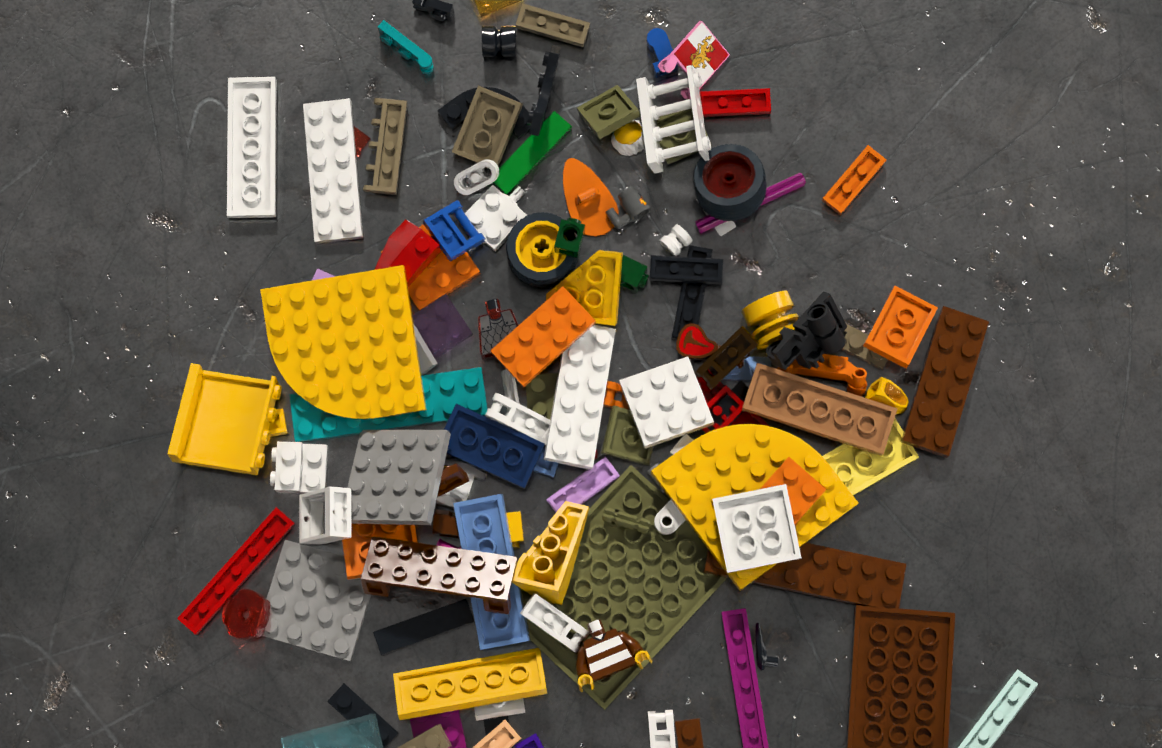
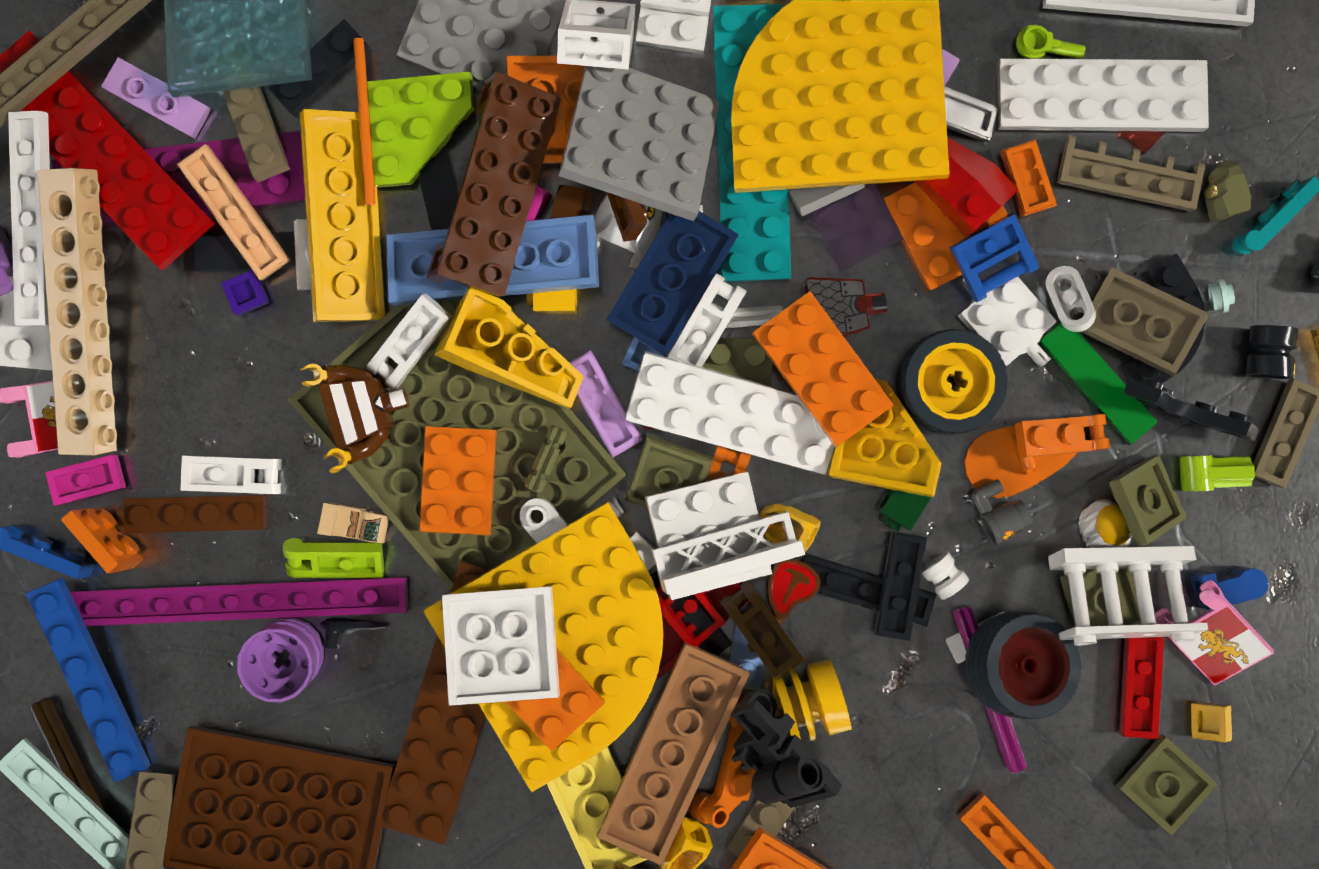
camera: 95 degrees right, 10 degrees up
dark green brick [554,218,585,258] -> none
none -> medium lavender wheel [237,618,324,702]
none -> lime plate [282,538,384,578]
none -> tan leg [317,502,389,543]
none -> orange axle [353,38,376,206]
none -> lime plate [367,71,475,188]
none -> orange plate [420,426,497,535]
none -> white fence [652,511,805,595]
none -> yellow rock [759,503,821,552]
none -> tile [944,86,999,142]
none -> orange plate [1000,139,1057,218]
none -> orange plate [1014,414,1110,458]
none -> lime plate [1016,25,1086,59]
none -> olive plate [1116,735,1218,836]
none -> lime piece [1179,455,1255,491]
none -> yellow plate [1191,702,1232,743]
none -> olive rock [1203,160,1251,223]
none -> light aqua plate [1208,278,1235,313]

